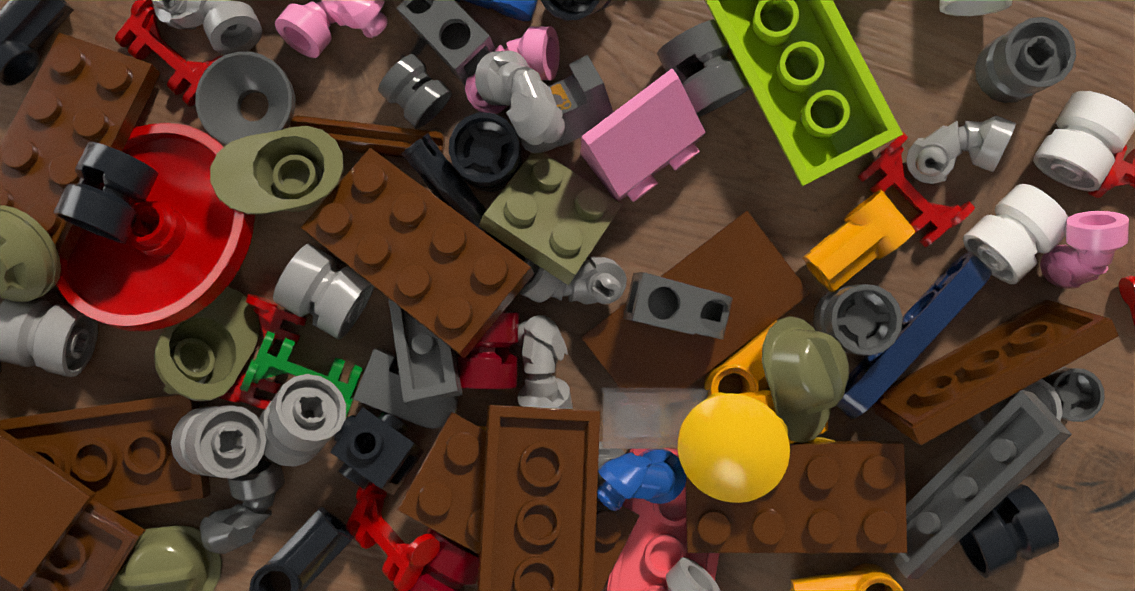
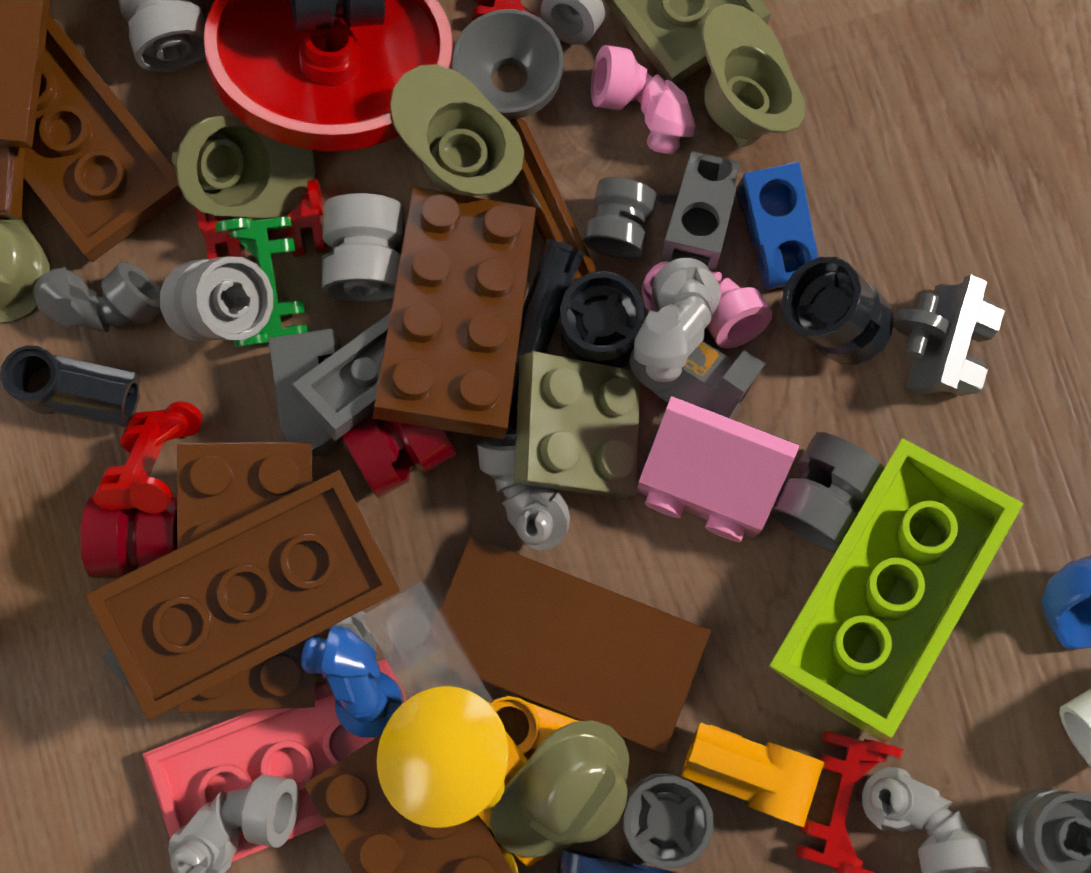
camera: 65 degrees right, 10 degrees down
light grey wheel [171,406,266,479] -> none
black brick [330,407,424,495] -> none
light grey arm [516,315,573,409] -> none
dark grey leg [623,272,733,340] -> none

